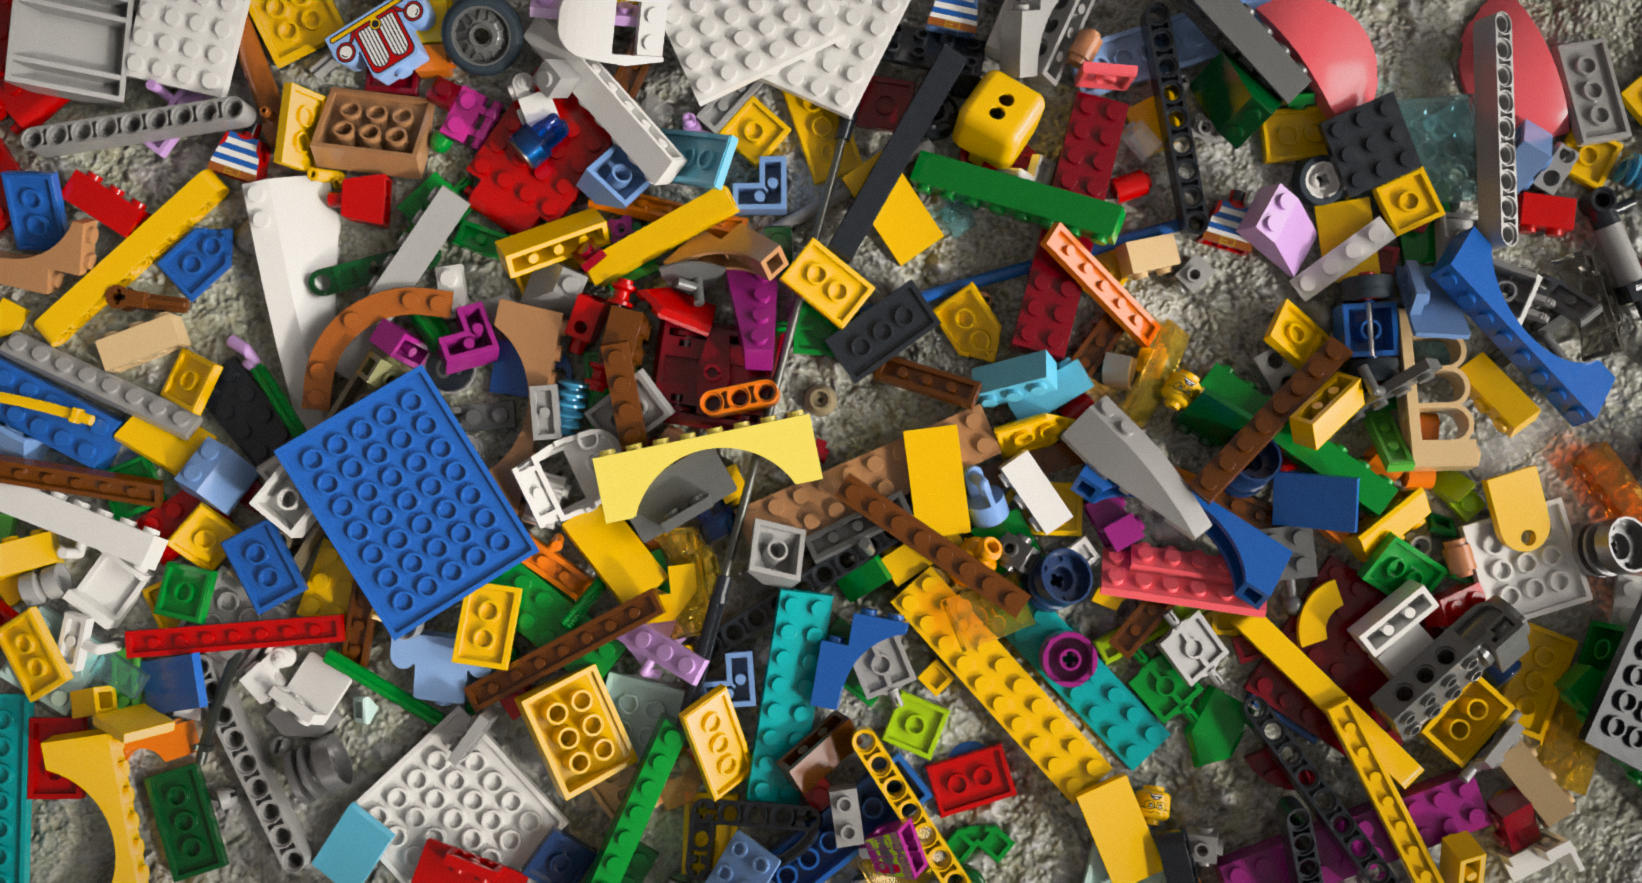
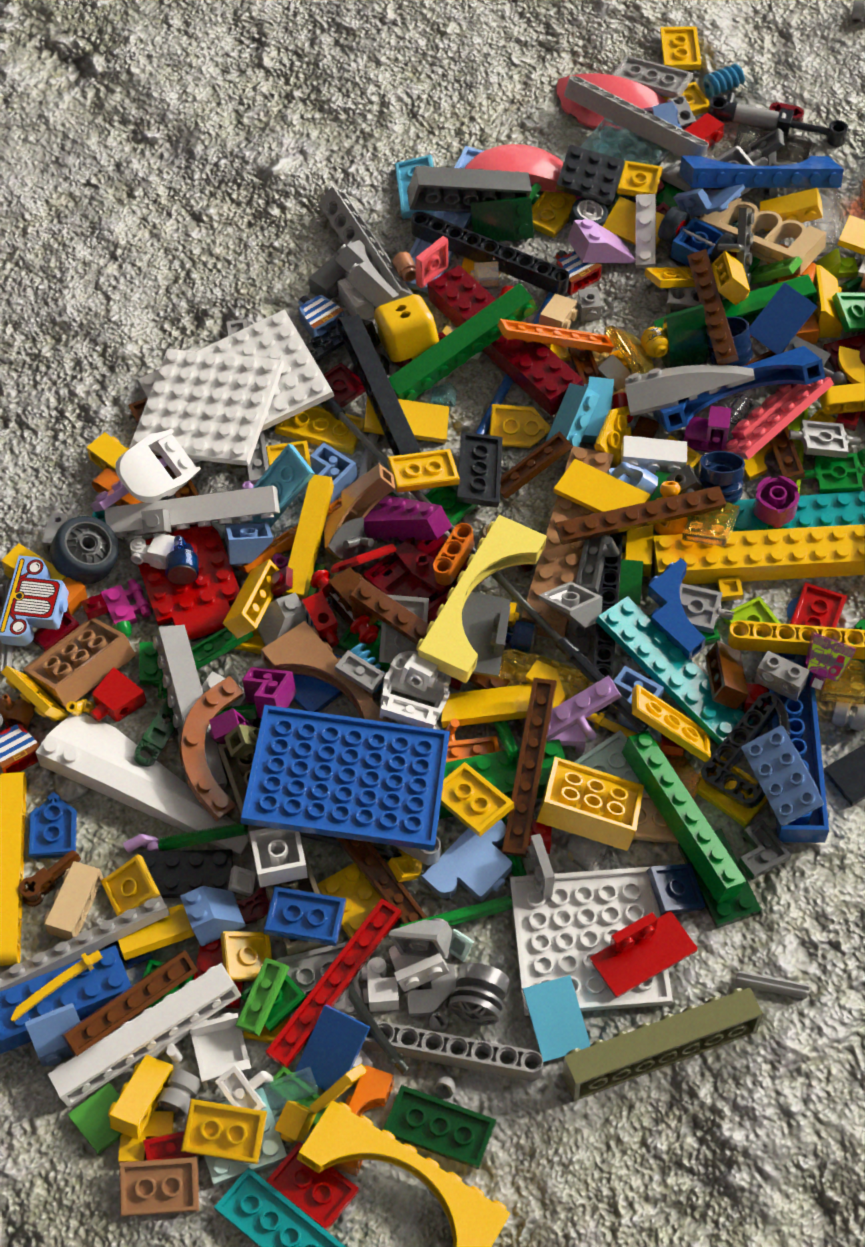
camera: 50 degrees left, 30 degrees down
none -> bright green tile [235,958,290,1036]
none -> light grey slope [389,918,453,959]
none -> white brick [399,654,438,692]

